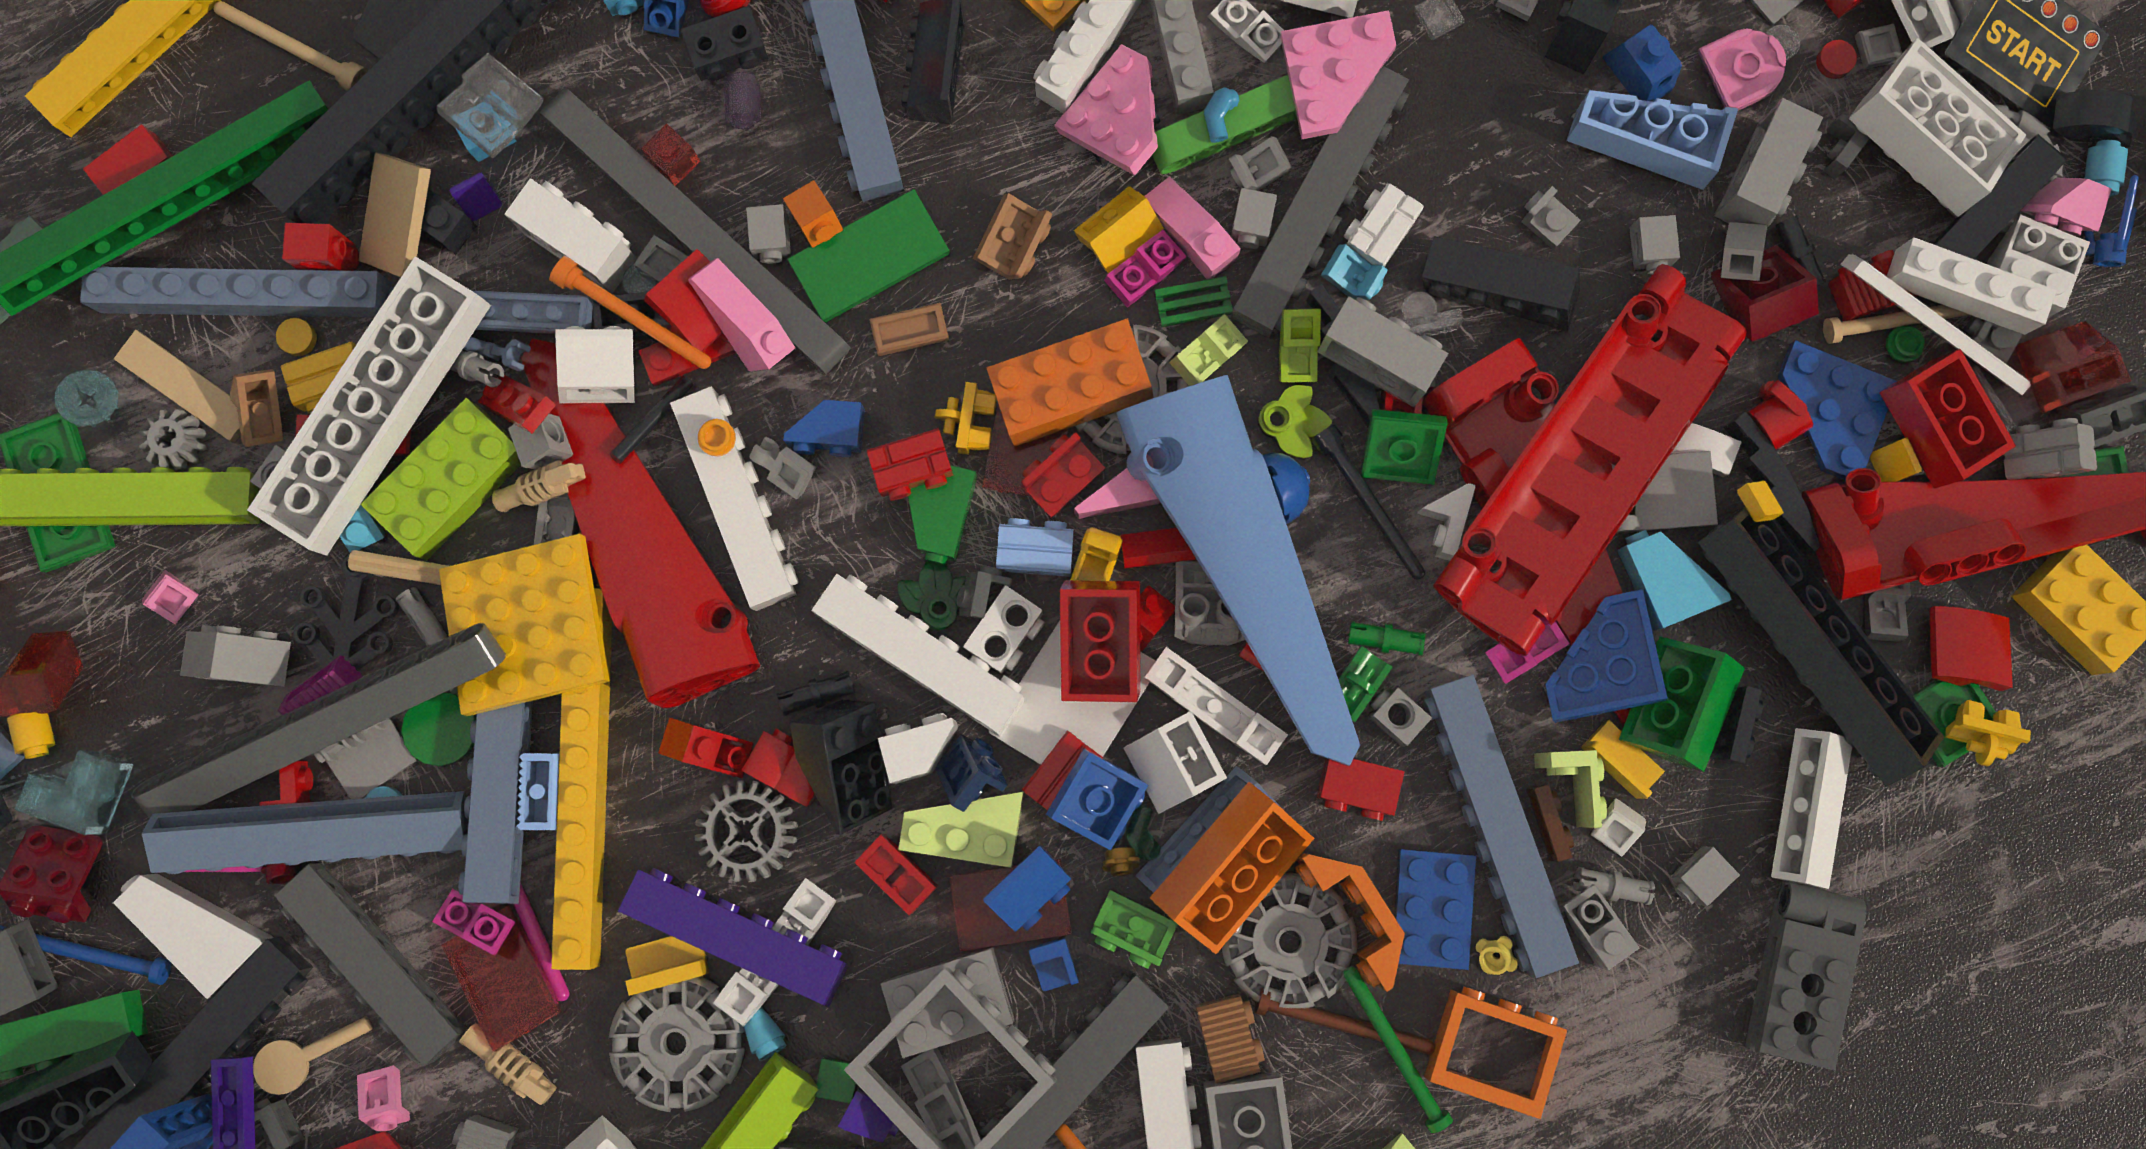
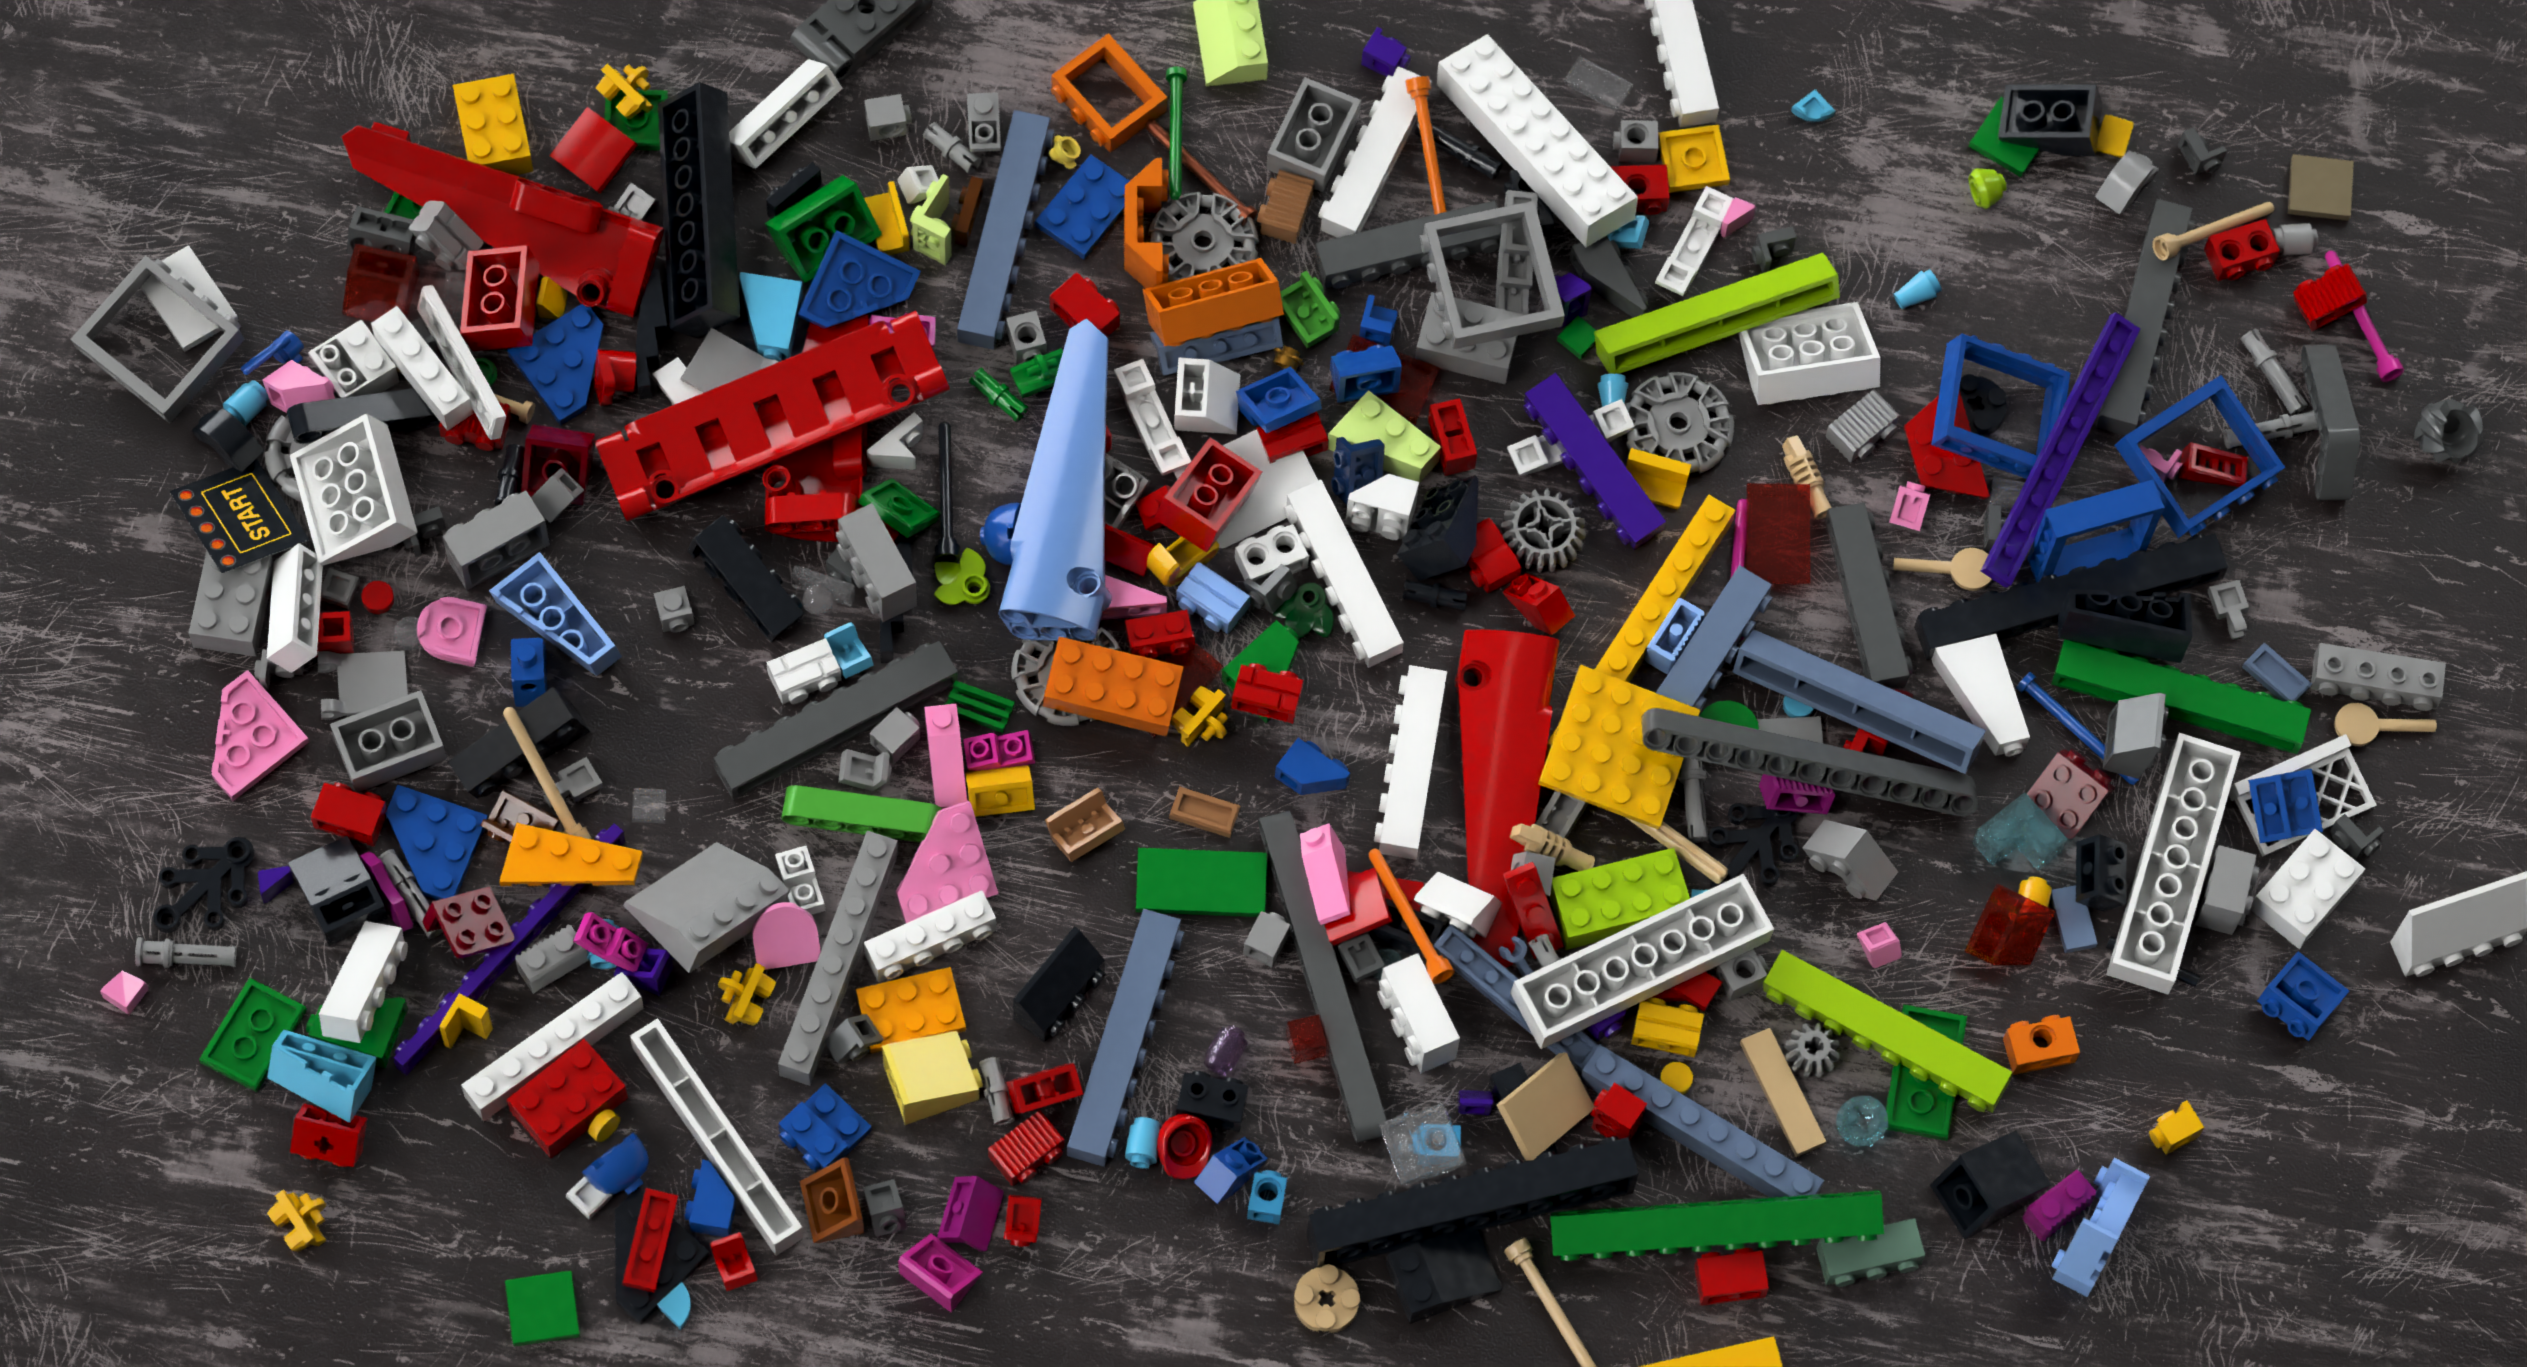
camera: 155 degrees left, 15 degrees down
medium nougat slope [230,369,284,447] -> none
dark pink slope [432,888,515,956] -> none
black bar [610,375,693,464] -> none
light orange plate [698,419,736,457] -> none
light grey plate [749,437,816,500] -> none
orange brick [783,180,843,248] -> none
clear green arm [1126,805,1161,860] -> none
yellowish green slope [1169,314,1248,386] -> none
dark azure arm [1204,87,1239,143] -> none
lime slope [1279,309,1321,382] -> none
bright pink plate [1280,10,1396,139] -> none
light grey brick [1629,215,1680,274] -> none
yellow tile [1737,481,1784,522] -> none

